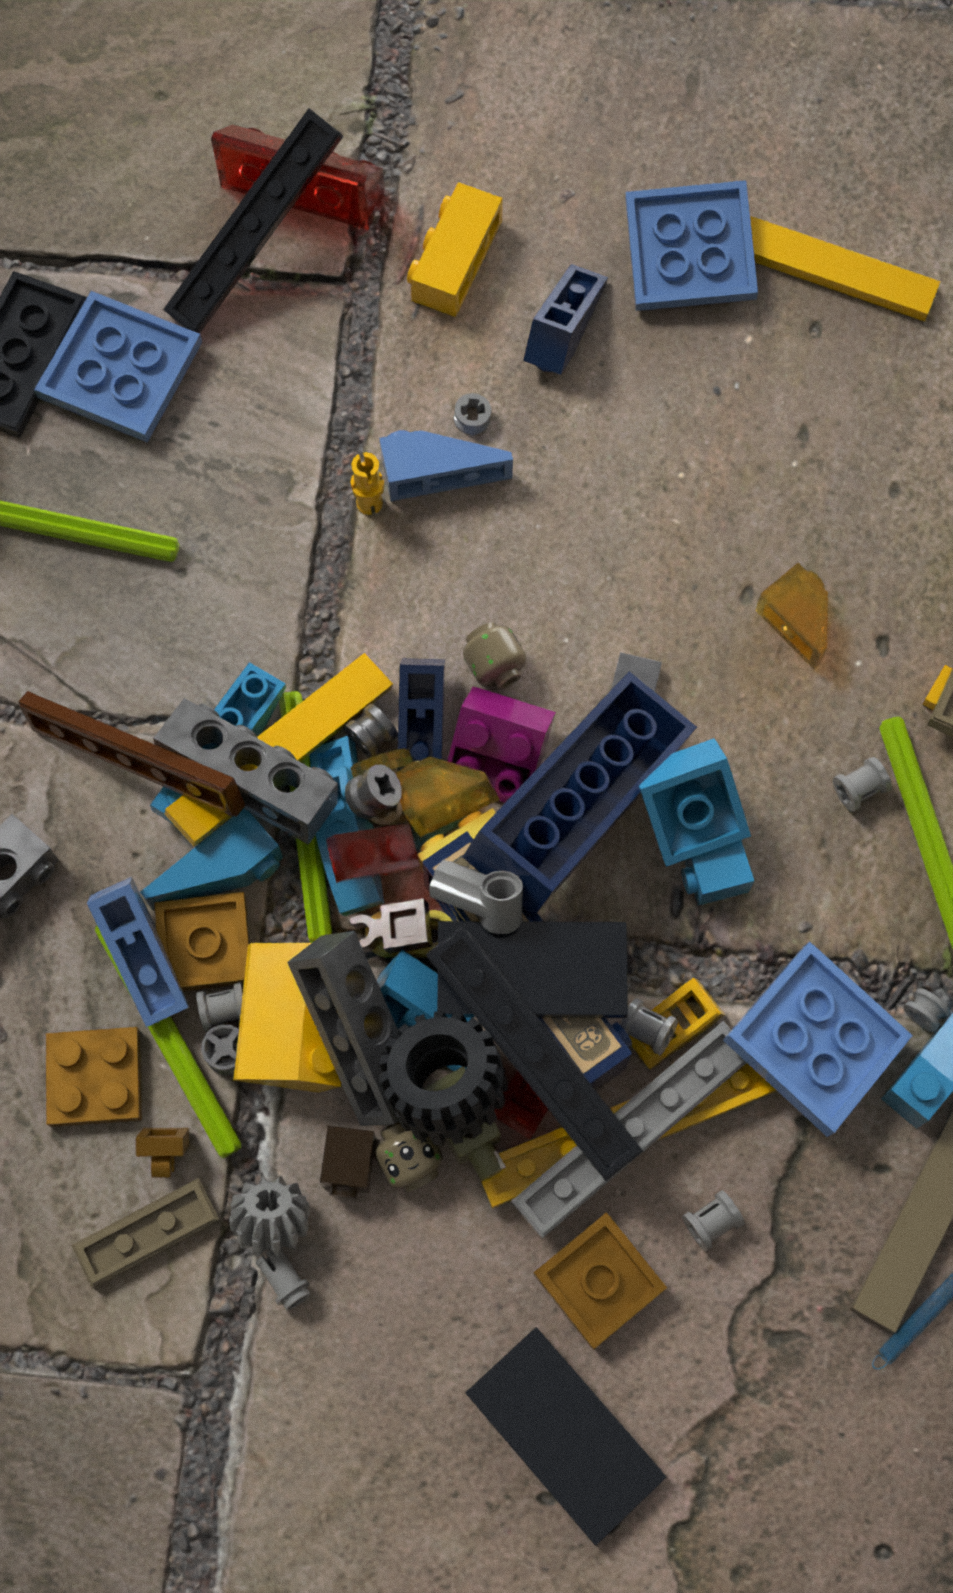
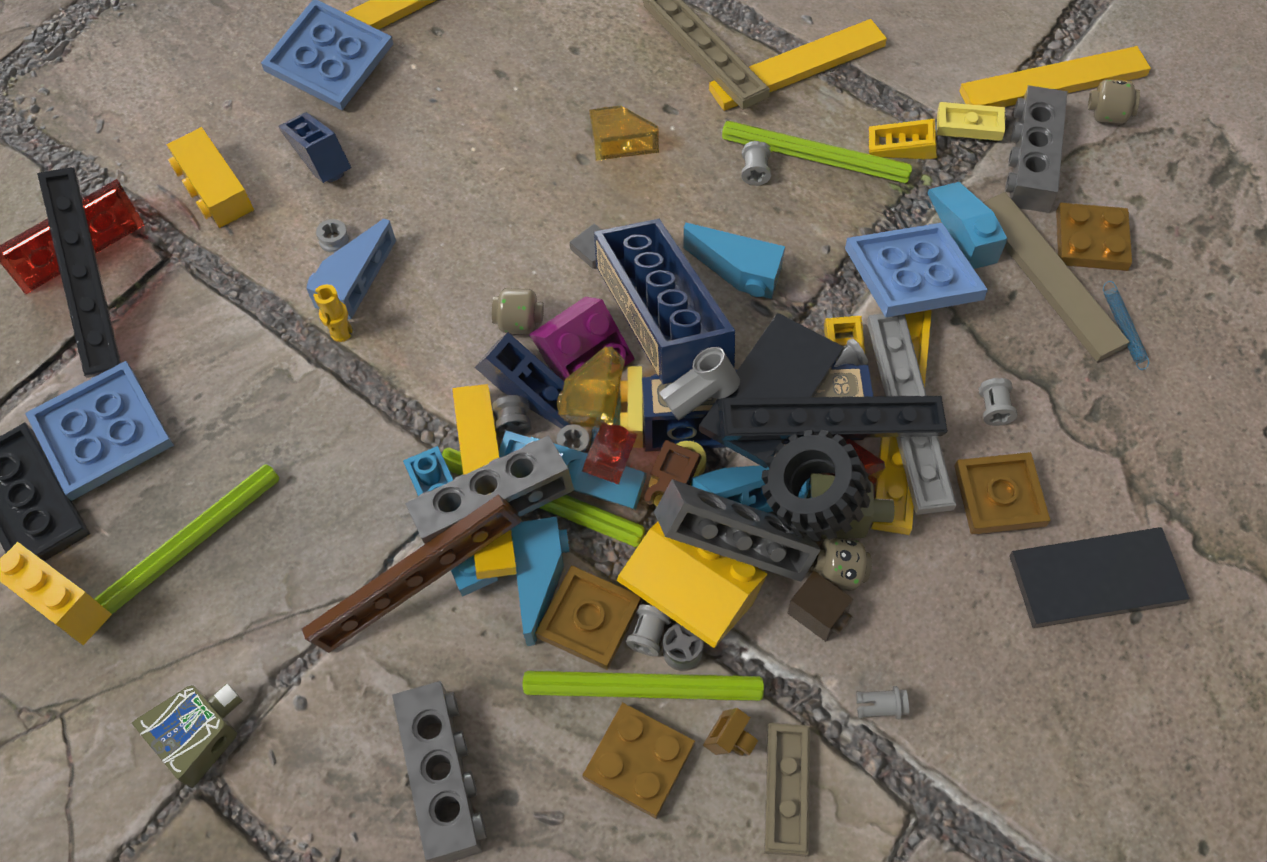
camera: 55 degrees left, 10 degrees down
medium blue slope [87,877,189,1027] -> none
light grey gear [229,1175,310,1257] -> none
flat silver wheel [345,765,402,819] -> none
clear yellow tile [350,748,413,777] -> none
dark azure slope [639,738,751,867] -> none
light grey bush [903,988,951,1032] -> none

